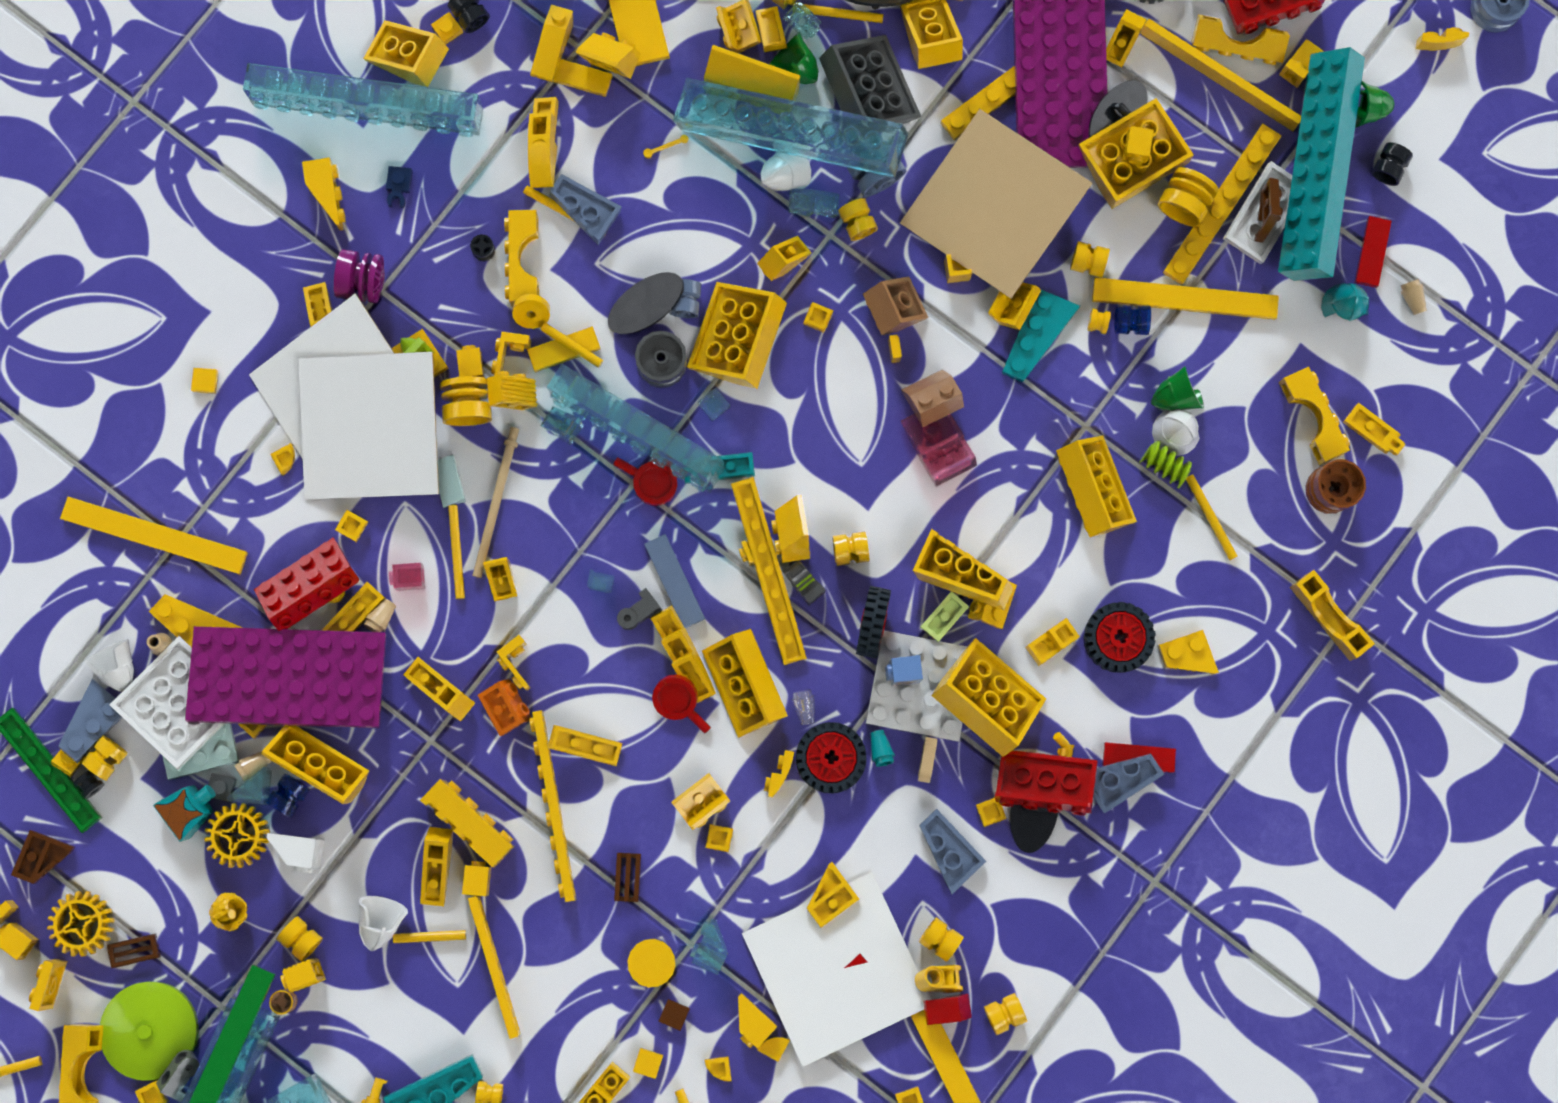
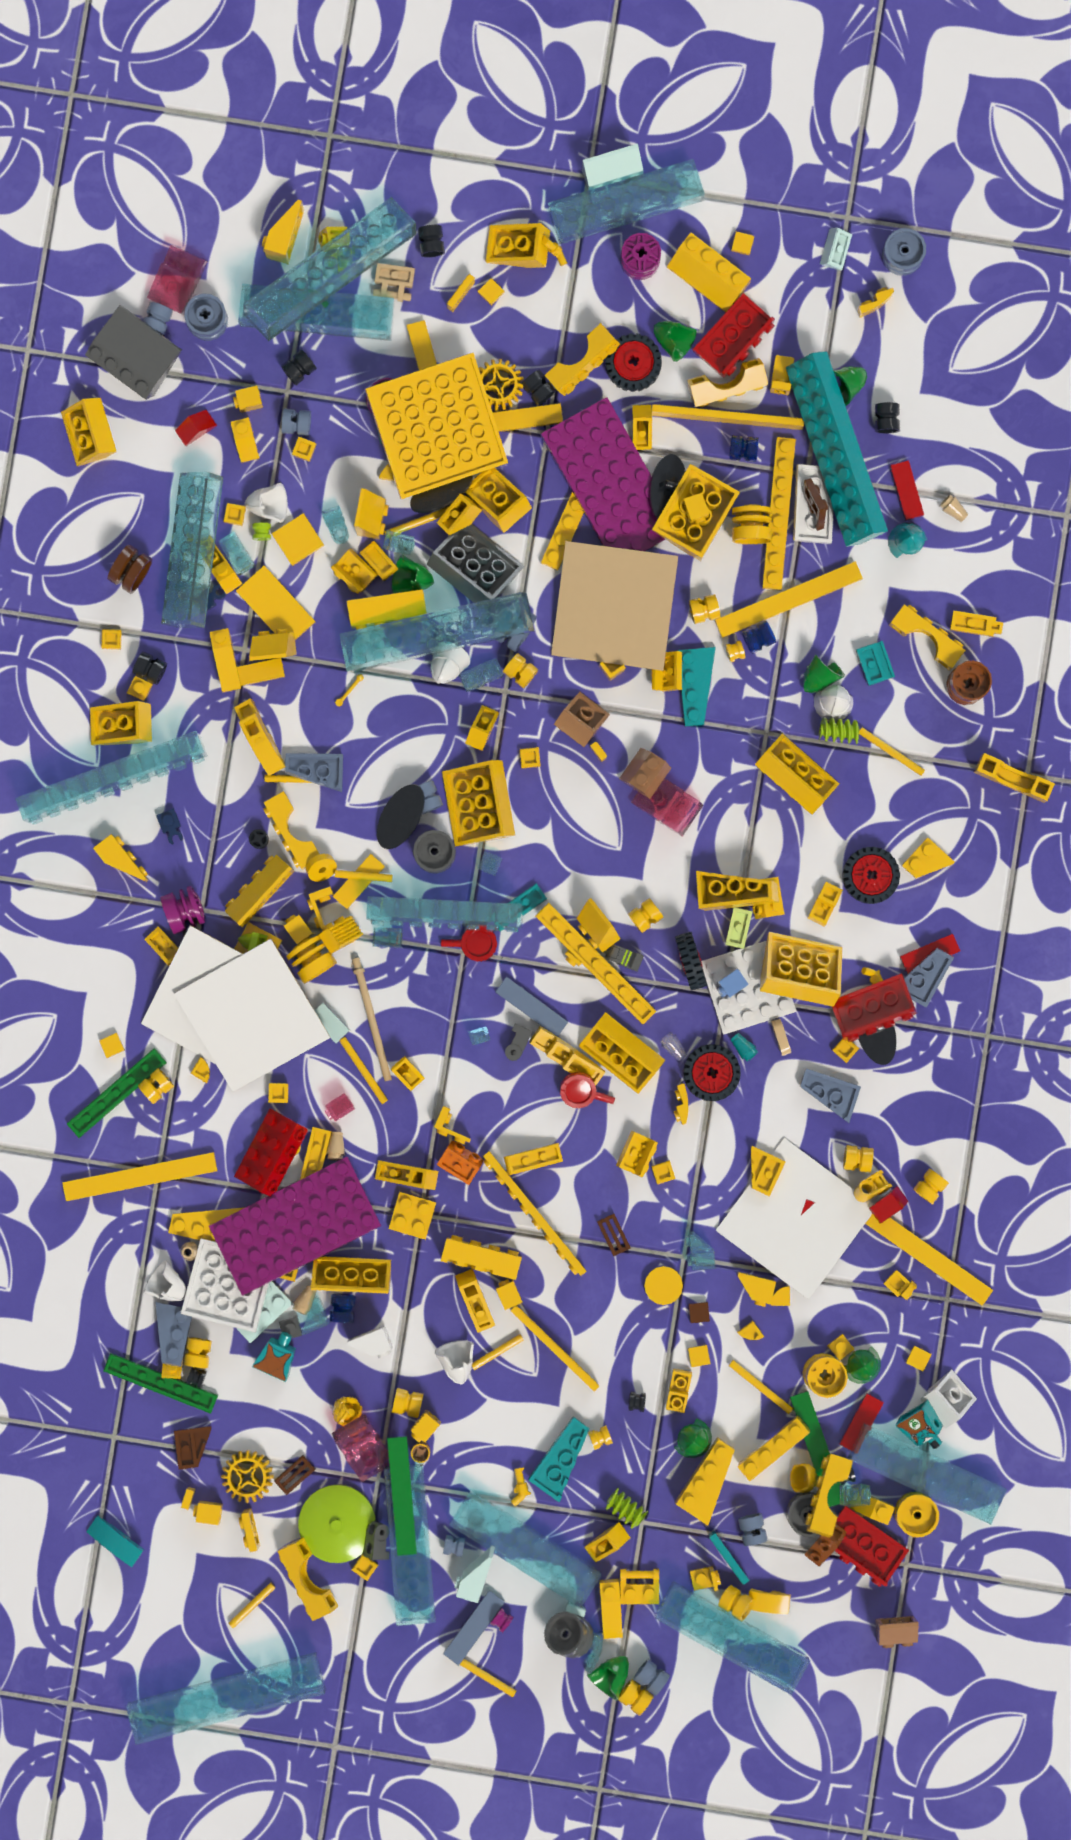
camera: 25 degrees left, 5 degrees up
yellow gear [204,803,271,868] -> none
none -> green tile [67,1048,167,1138]
none -> yellow wheel [138,1068,174,1104]
none -> yellow slope [225,854,295,927]
none -> clear pink slope [331,1414,390,1482]
none -> yellow plate [389,1192,437,1240]
none -> yellow slope [436,493,482,535]
none -> black wheel [628,1391,646,1412]
none -> clear blue wheel [729,435,759,462]
none -> teal plate [856,641,895,686]

